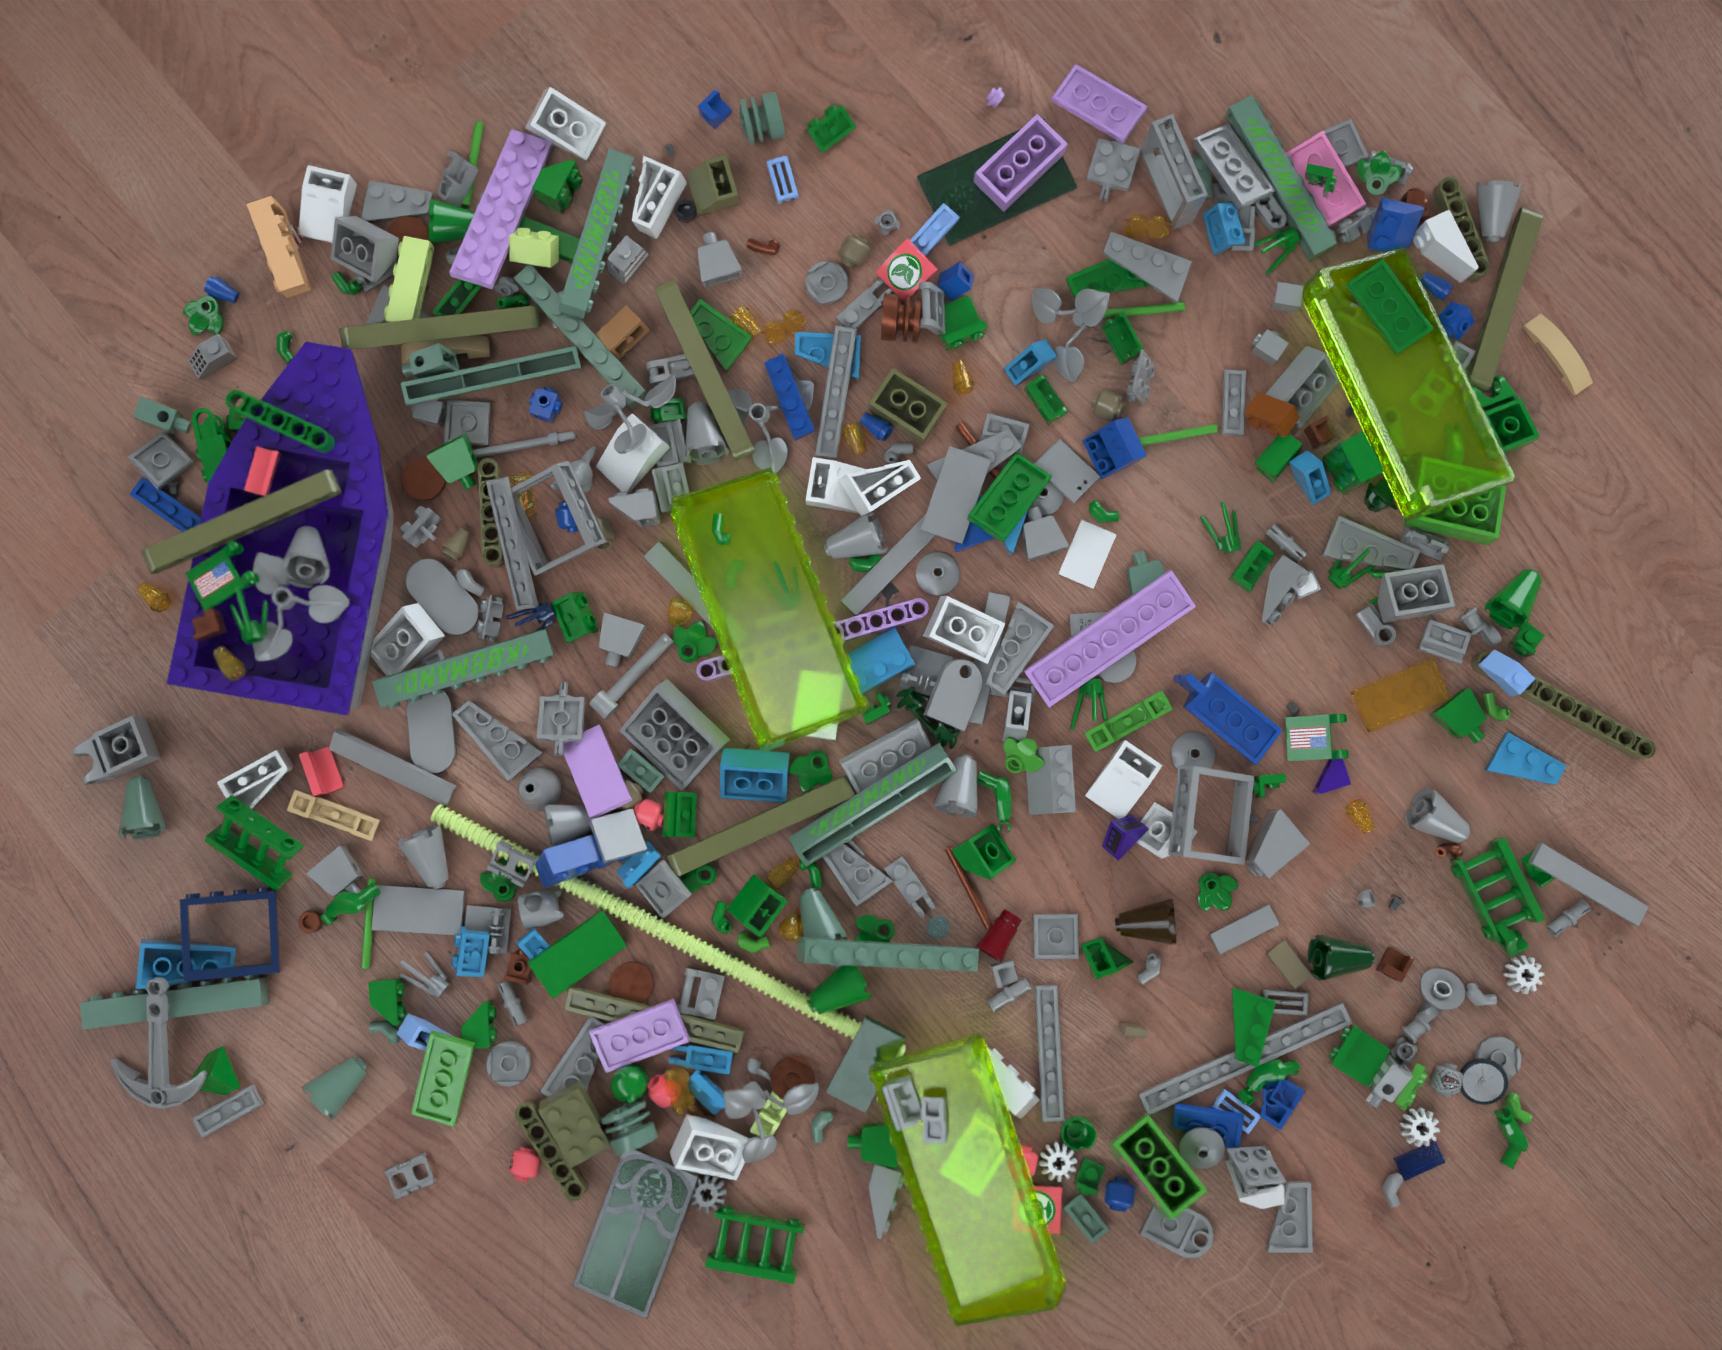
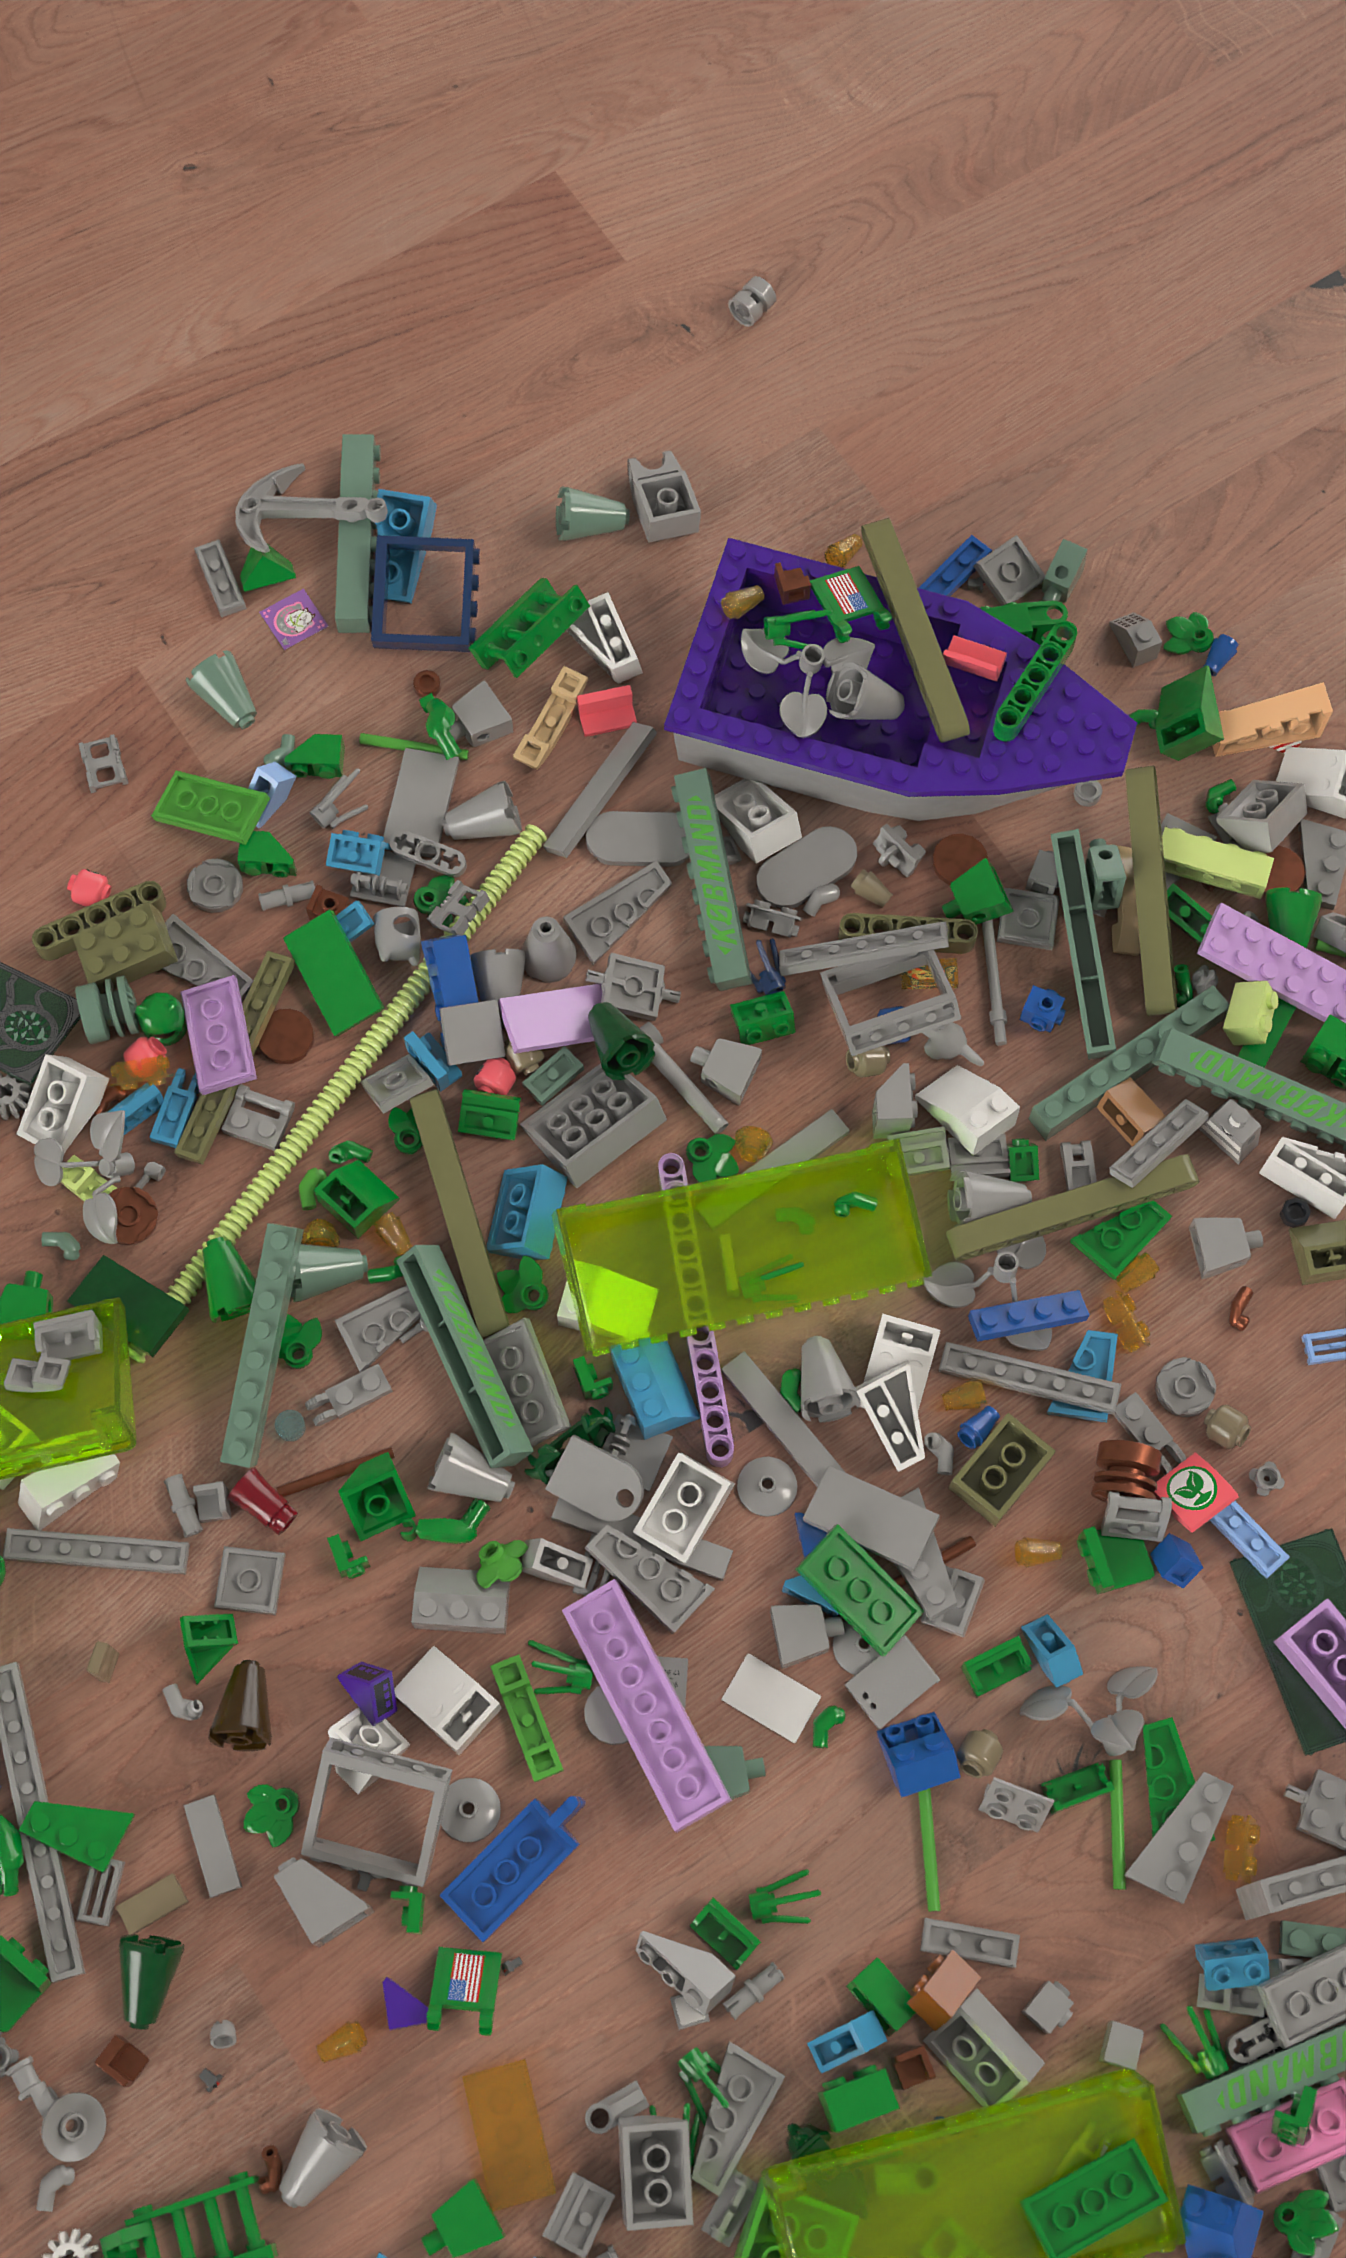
camera: 95 degrees right, 15 degrees down
light grey plant [584,374,676,454] -> none
none -> sticker [259,589,328,650]
none -> green bracket [327,1534,370,1579]
none -> light grey beam [389,829,467,877]
none -> dark green cone [588,1002,655,1080]
none -> light grey tile [1109,1099,1209,1188]
none -> green slope [1155,665,1224,761]

